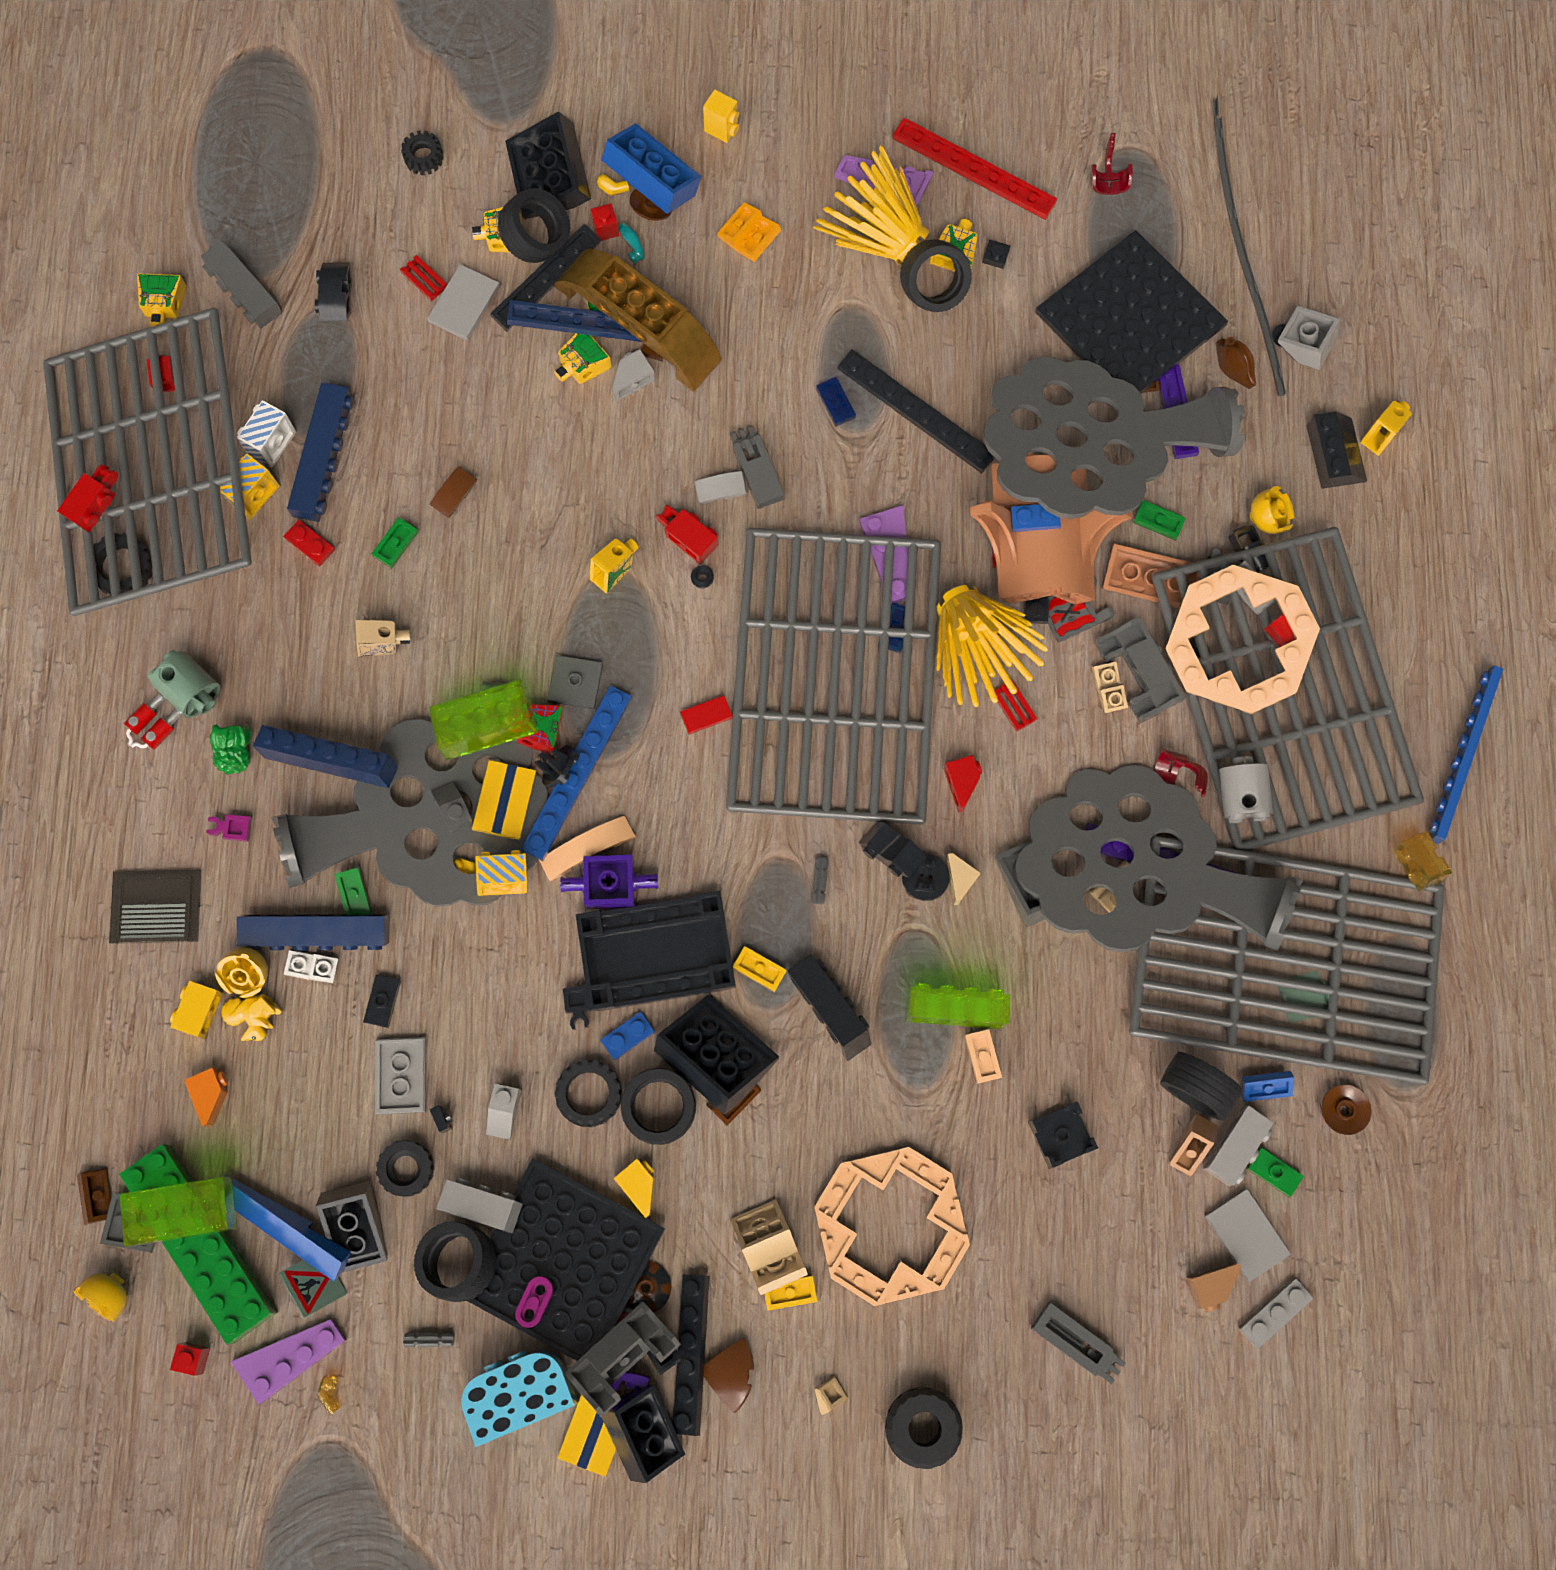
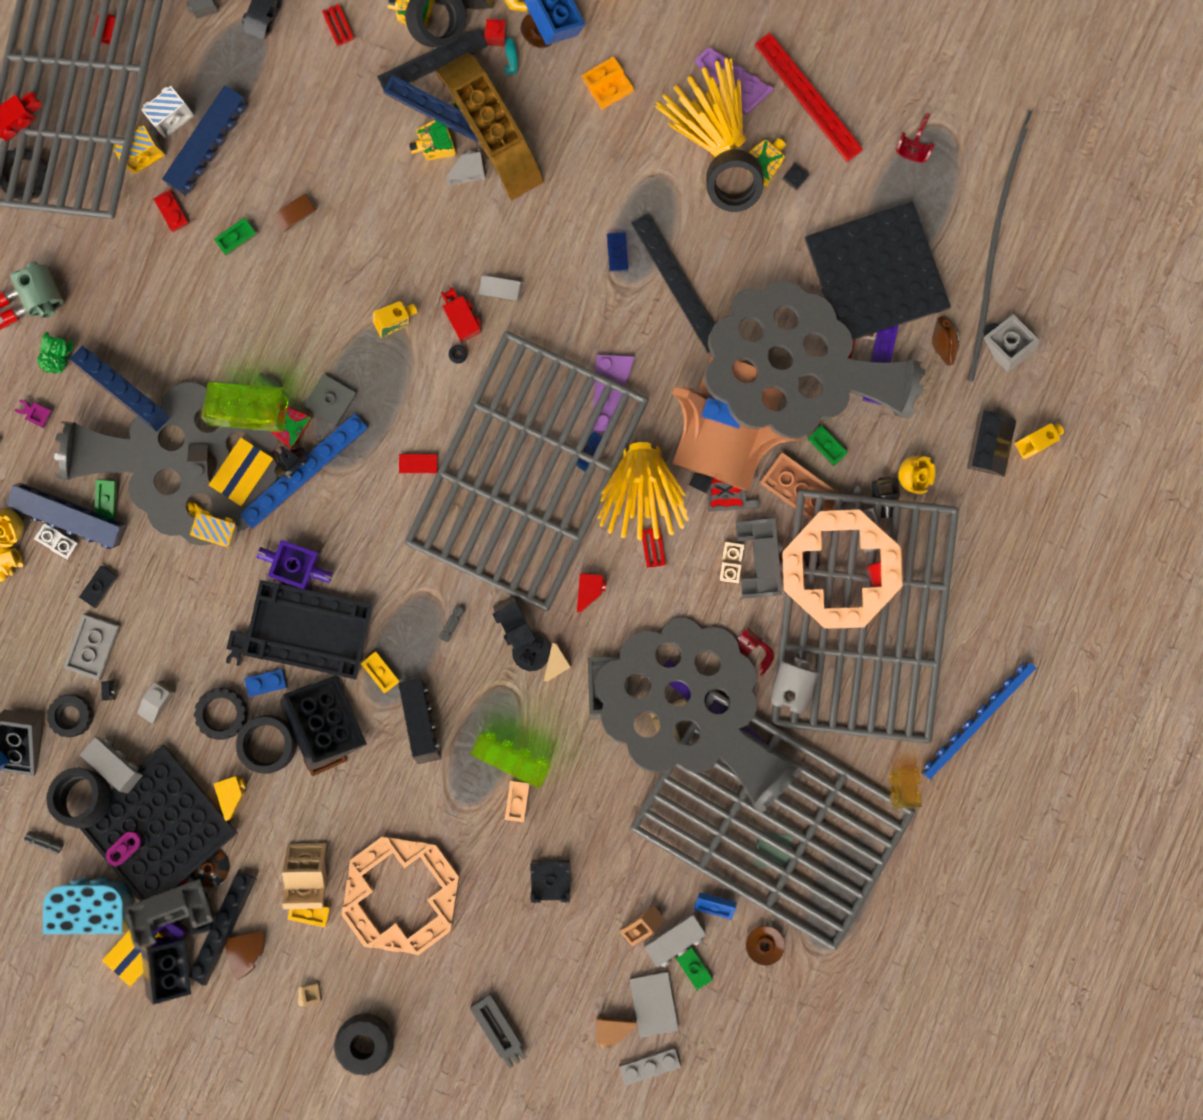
camera: 25 degrees right, 10 degrees up
tan torso [355,620,410,657] -> none
light grey tile [427,264,500,341] -> none
light nougat slope [539,816,636,882] -> none
dark grey hinge [730,425,785,509] -> none
black tyre [1160,1052,1242,1121] -> none

